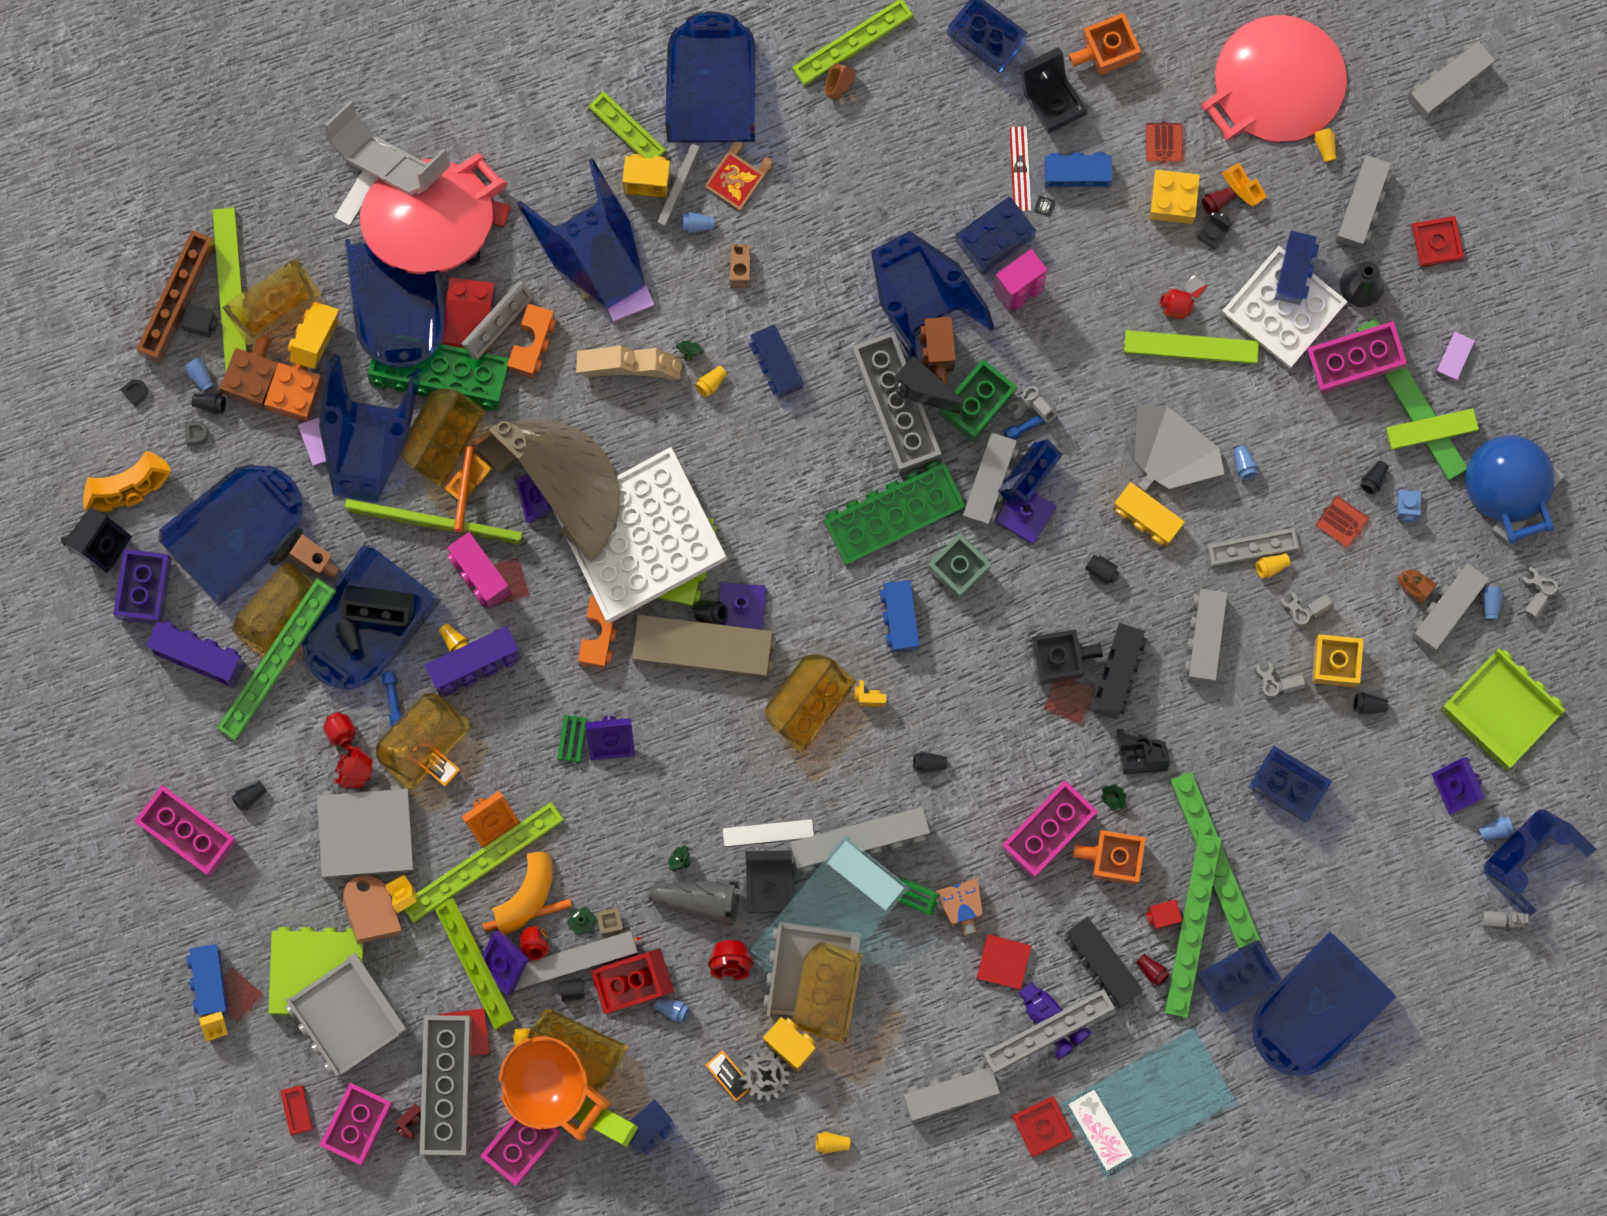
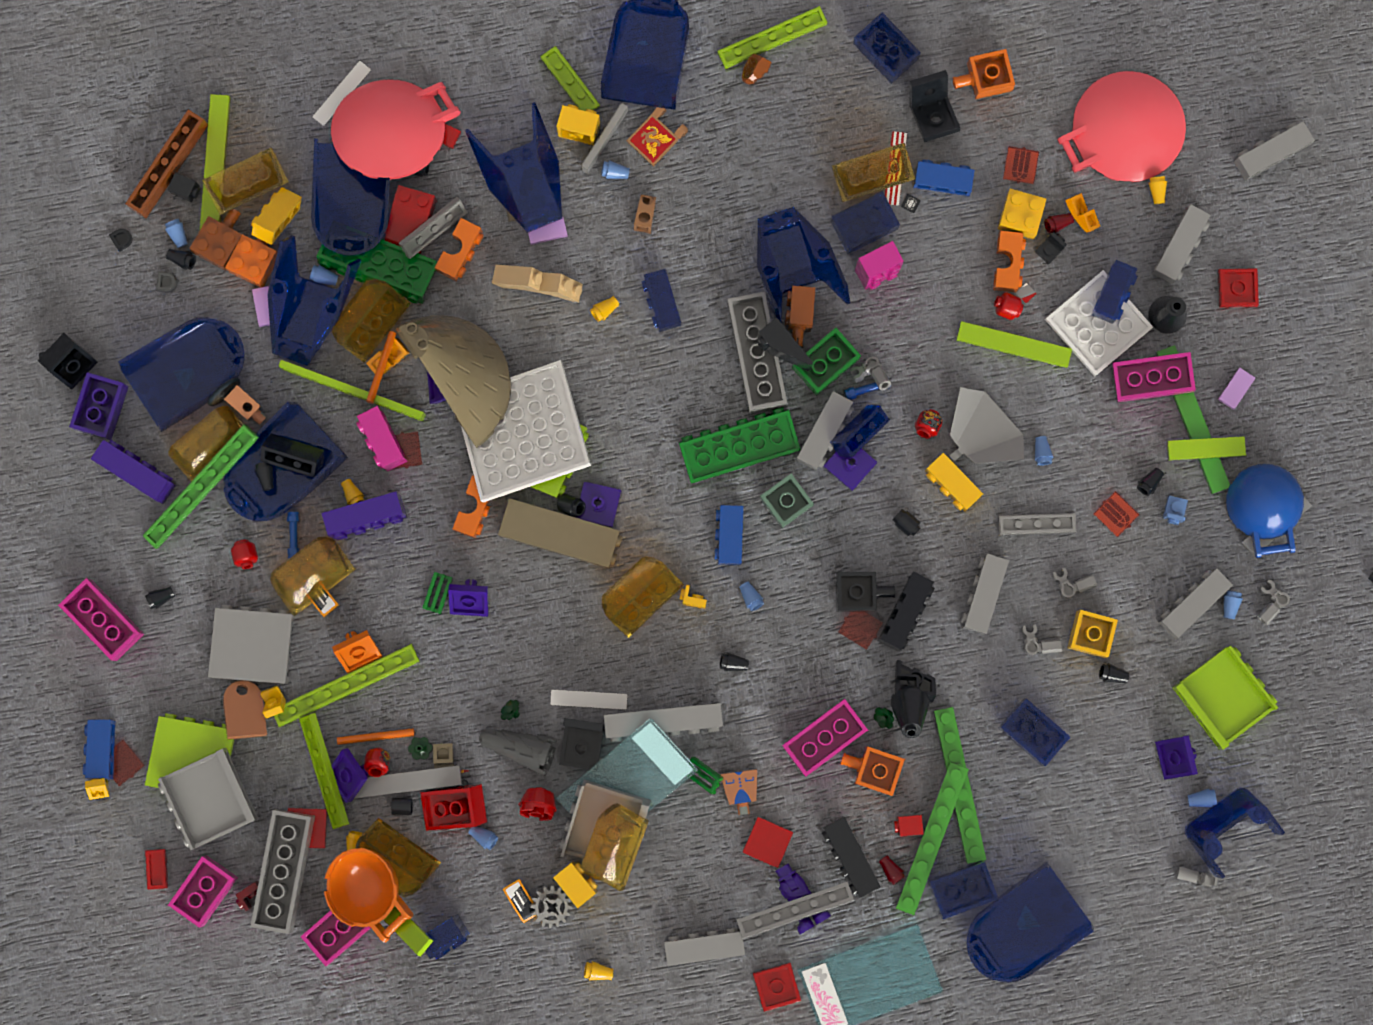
camera: 10 degrees right, 5 degrees up
light orange brick [83,451,171,512] -> none
light grey windscreen [325,100,450,196] -> none
red cone [333,745,373,789] -> none
light orange brick [493,852,553,936] -> none
dark green plant [676,341,704,361] -> none
yellow cone [1255,553,1291,579] -> none
dark orange rock [1398,569,1437,604] -> none
none -> medium blue cone [309,265,339,286]
none -> medium blue cone [739,581,764,611]
none -> clear yellow windscreen [831,143,915,202]
none -> black cone [891,686,930,738]
none -> red head [915,409,943,439]
none -> orange arch [993,231,1026,293]

